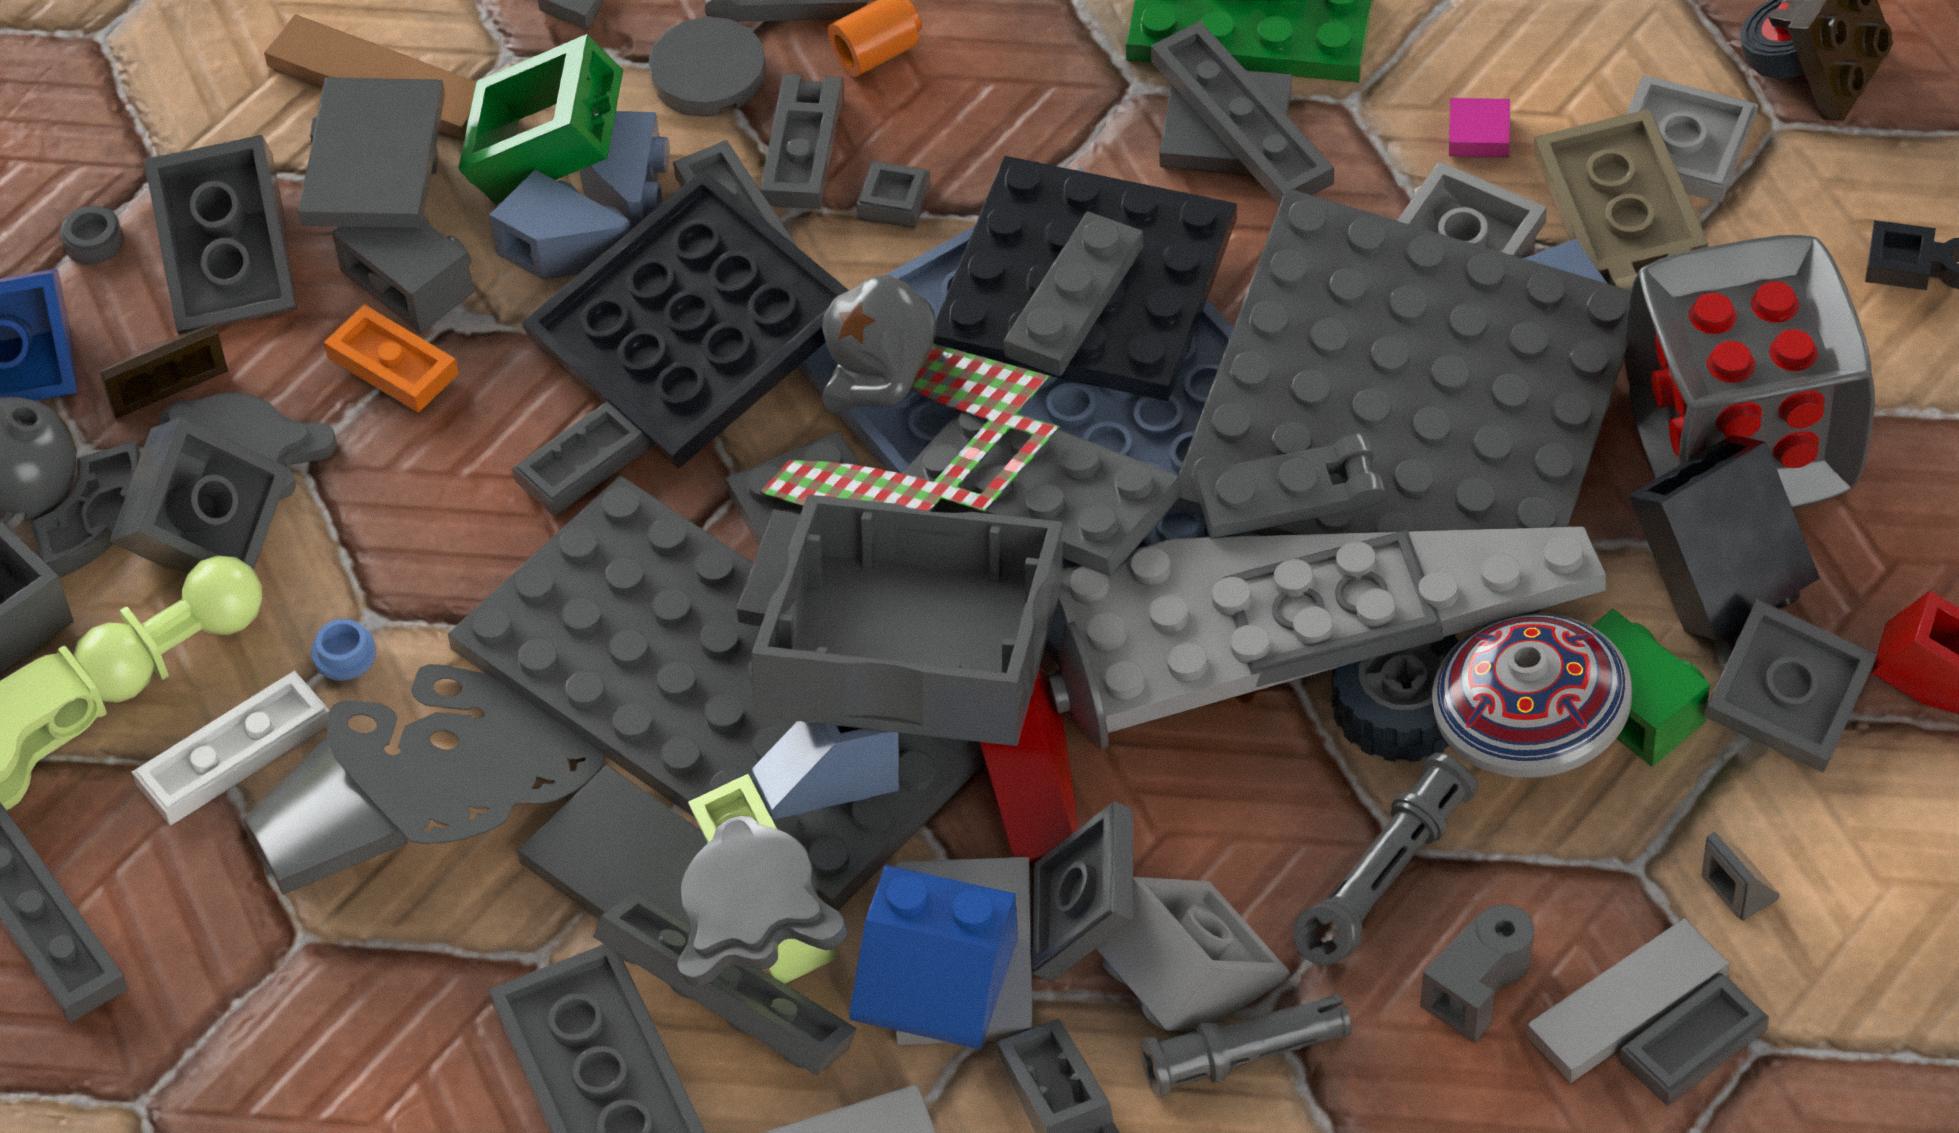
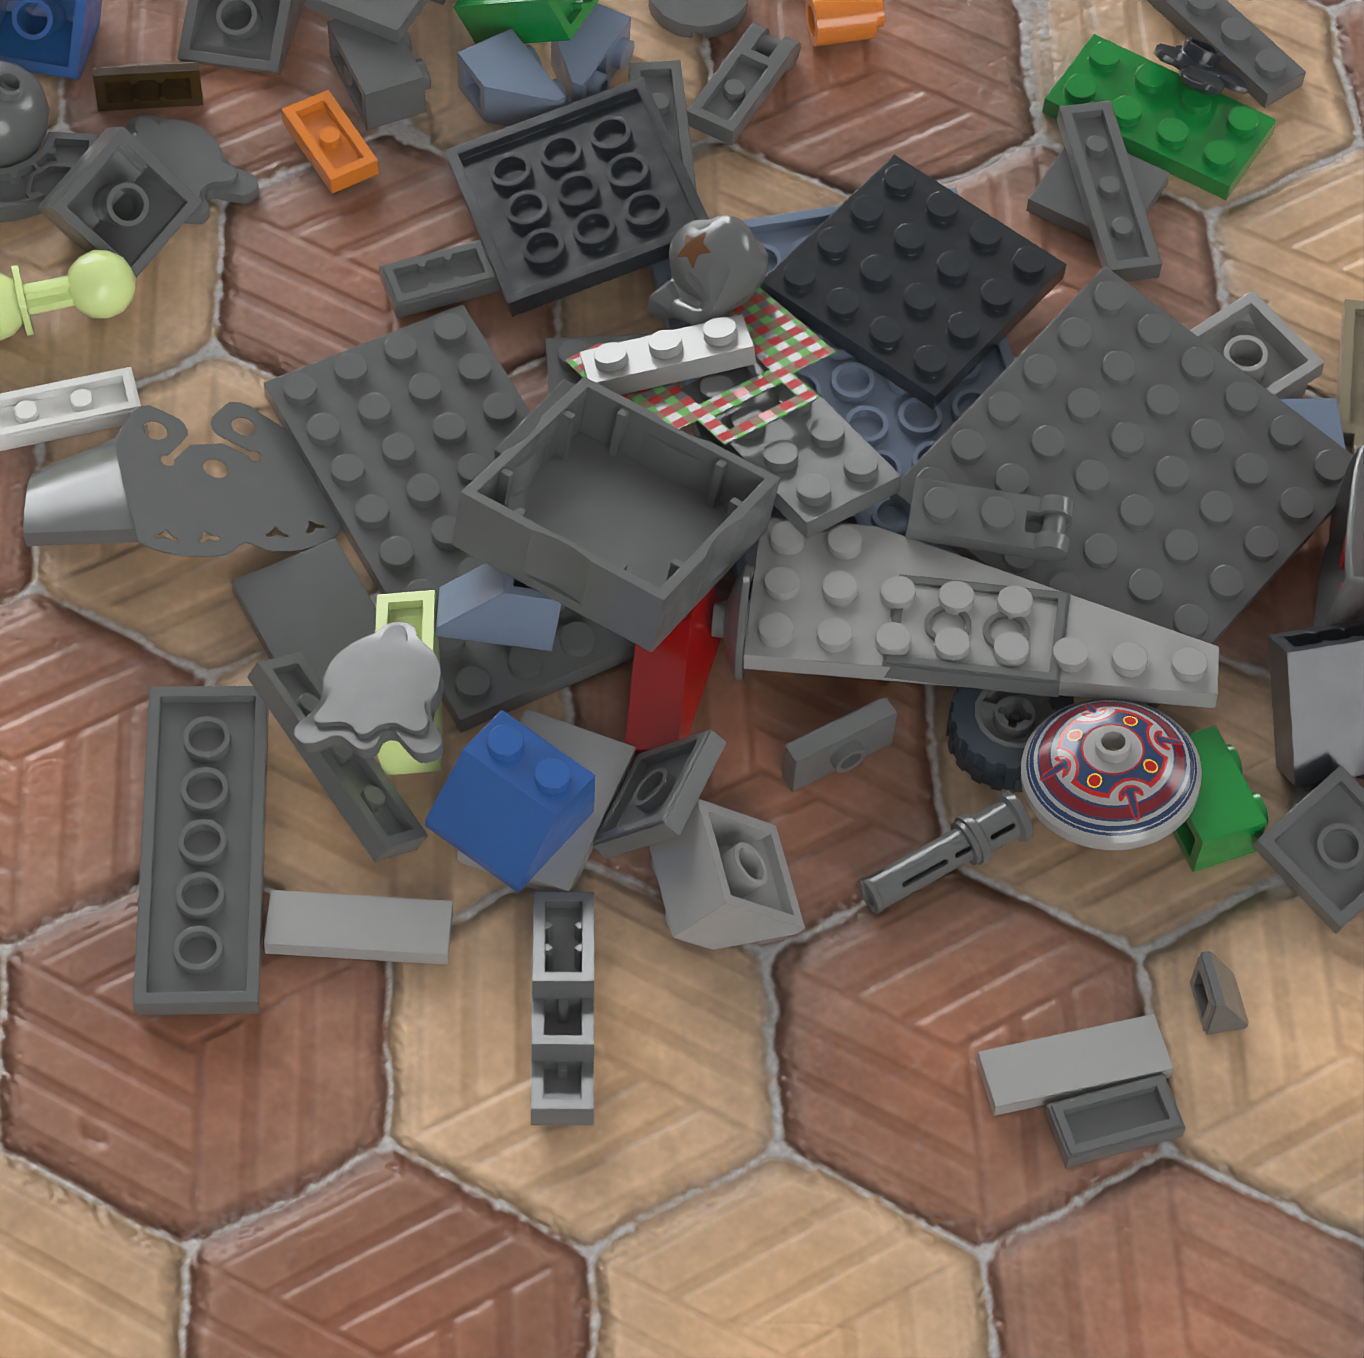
camera: 15 degrees right, 5 degrees up
medium blue plate [311,619,376,680] -> none
dark grey tile [856,161,931,228] -> none
dark grey plate [1004,211,1143,377] -> none
dark grey pin [1140,993,1351,1098] -> none
dark grey bush [1293,899,1362,965] -> none
dark grey leg [1420,904,1535,1043] -> none
dark pink tile [1449,98,1510,158] -> none
none -> light grey plate [580,314,757,395]
none -> dark grey plate [782,697,897,792]

